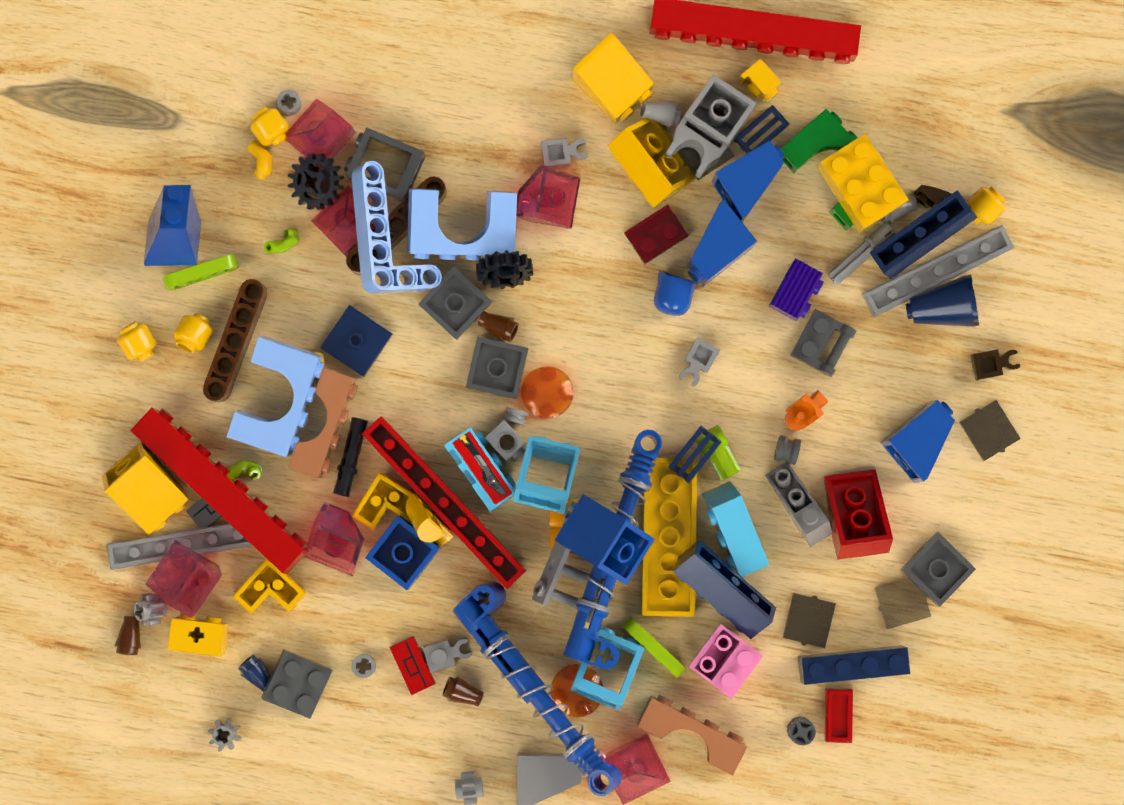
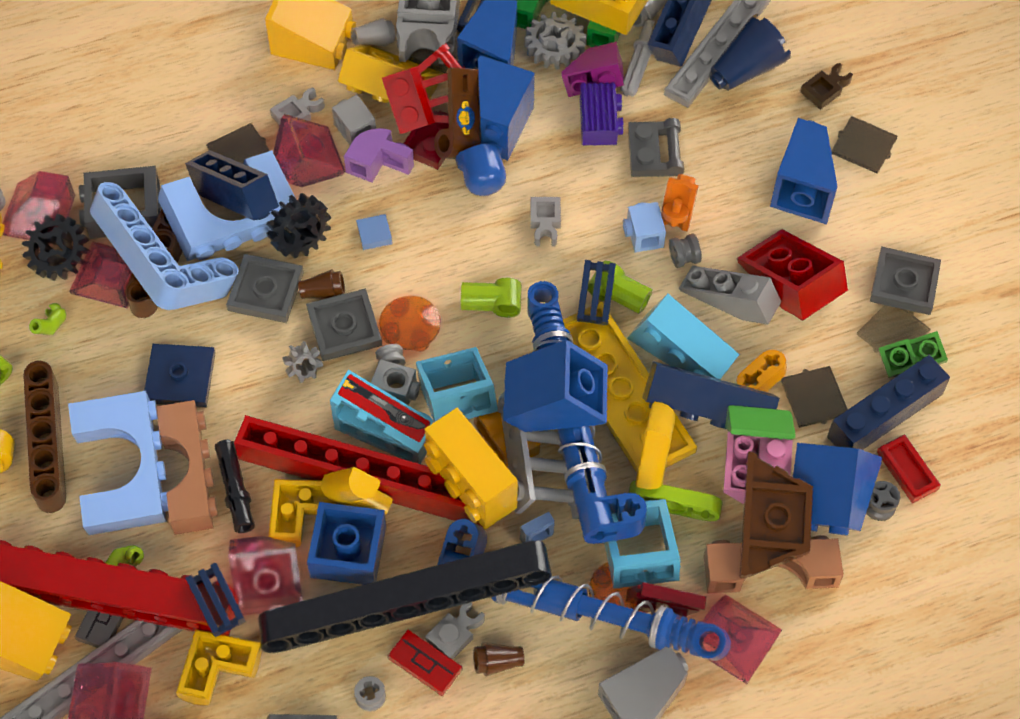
camera: 30 degrees left, 25 degrees down
none -> dark blue brick [185,150,279,220]
none -> dark blue tile [186,562,246,637]
none -> clear smoke piece [206,123,270,164]
none -> black beam [258,540,552,653]
none -> light grey gear [282,341,323,383]
none -> light grey brick [332,95,376,145]
none -> medium lavender brick [344,128,414,182]
none -> medium blue tile [356,214,392,250]
none -> red plate [382,43,465,134]
none -> yellow brick [424,407,518,530]
none -> reddish brown door [434,68,481,159]
none -> lime piece [461,277,522,318]
none -> medium blue tile [520,512,554,543]
none -> light grey gear [525,12,587,70]
none -> magenta slope [561,42,624,97]
none -> light blue brick [623,202,666,253]
none -> dark red plate [625,582,707,619]
none -> yellow brick [635,401,675,489]
none -> bright green slope [725,405,795,440]
none -> light orange beam [736,350,787,392]
none -> reddish brown wing [740,451,813,579]
none -> blue slope [793,443,882,536]
none -> bright green slope [878,331,948,378]

